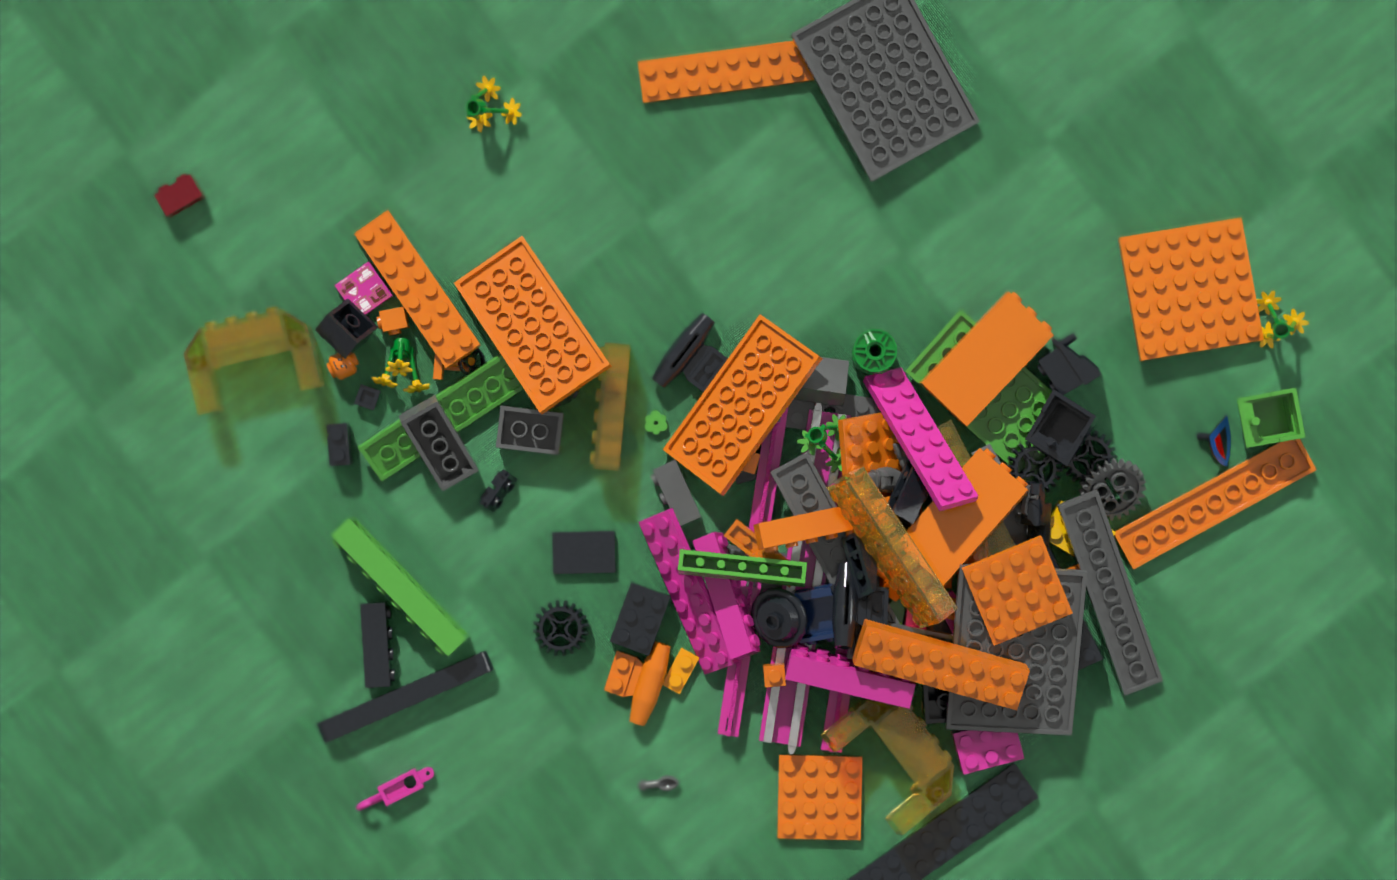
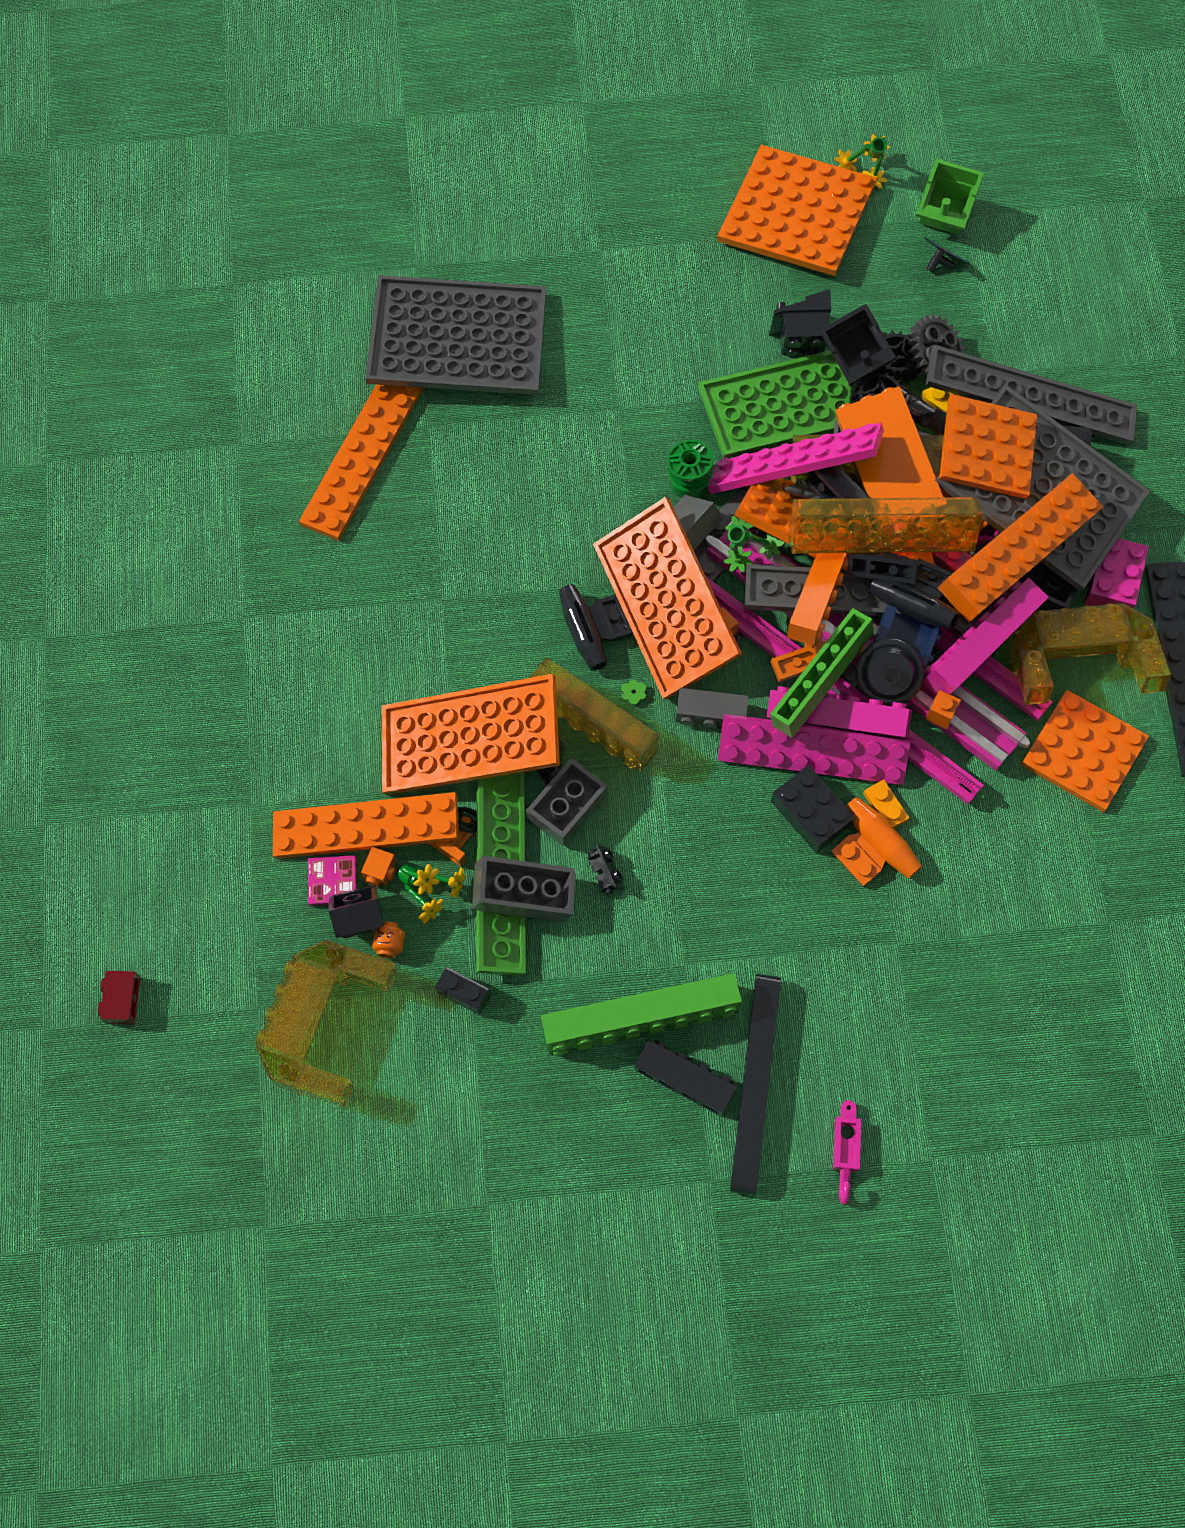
camera: 60 degrees left, 20 degrees down
black plate [354,384,381,411] -> none
yellow plant [466,76,522,132] -> none
black gear [533,600,589,656] -> none
black tile [552,531,616,574] -> none
dark grey piece [638,775,679,791] -> none
orange brick [919,291,1054,426] -> none
orange plate [1114,439,1317,570] -> none

